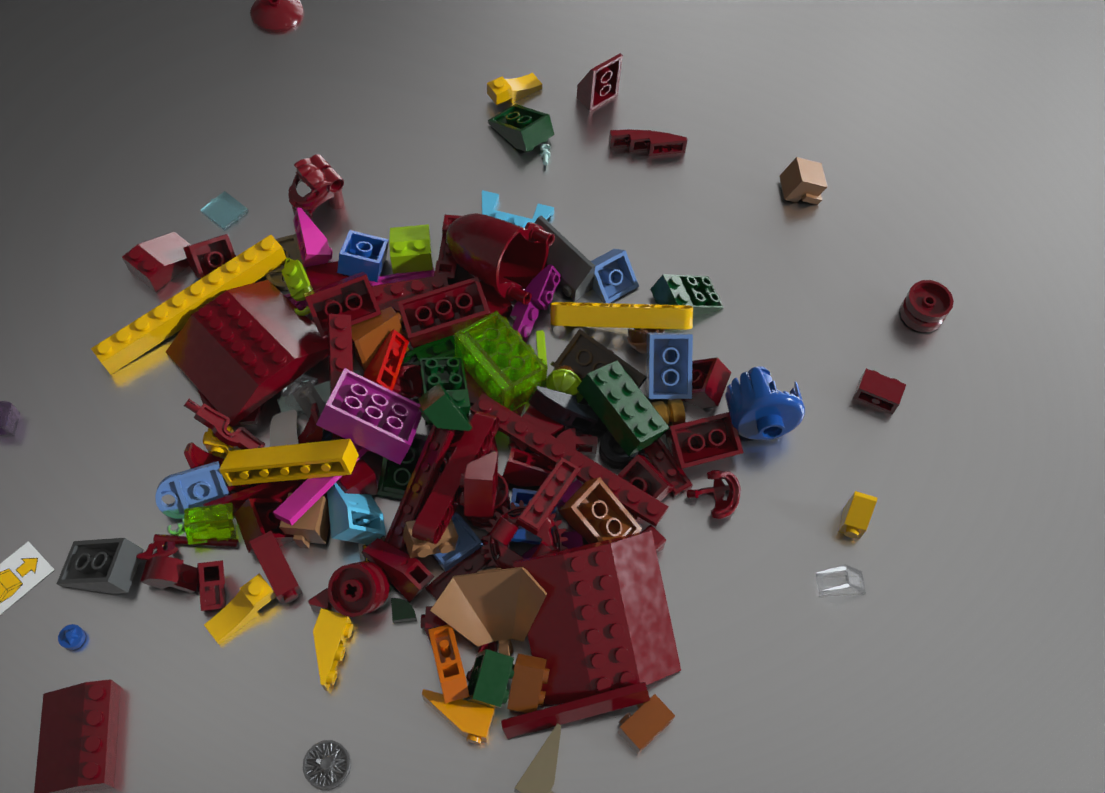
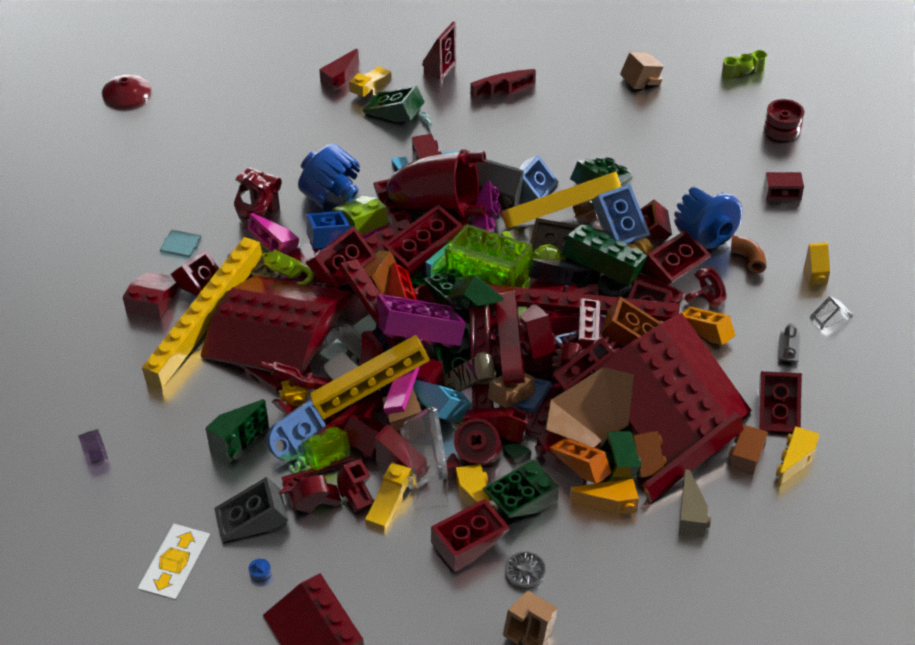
camera: 20 degrees left, 15 degrees down
none -> dark green slope [205,399,269,465]
none -> blue piece [298,144,360,210]
none -> dark red slope [319,49,359,91]
none -> clear windscreen [400,406,448,510]
none -> dark red brick [412,133,442,160]
none -> tile [426,242,455,277]
none -> dark red slope [431,499,510,572]
none -> dark tan door [443,352,496,392]
none -> dark green slope [483,459,560,518]
none -> dark red slope [553,337,614,391]
none -> light orange slope [681,306,736,345]
none -> lime piece [721,50,768,79]
none -> dark orange cylinder [730,235,767,273]
none -> dark red slope [759,371,802,433]
none -> yellow slope [775,427,820,486]
none -> light grey hinge [779,324,800,362]

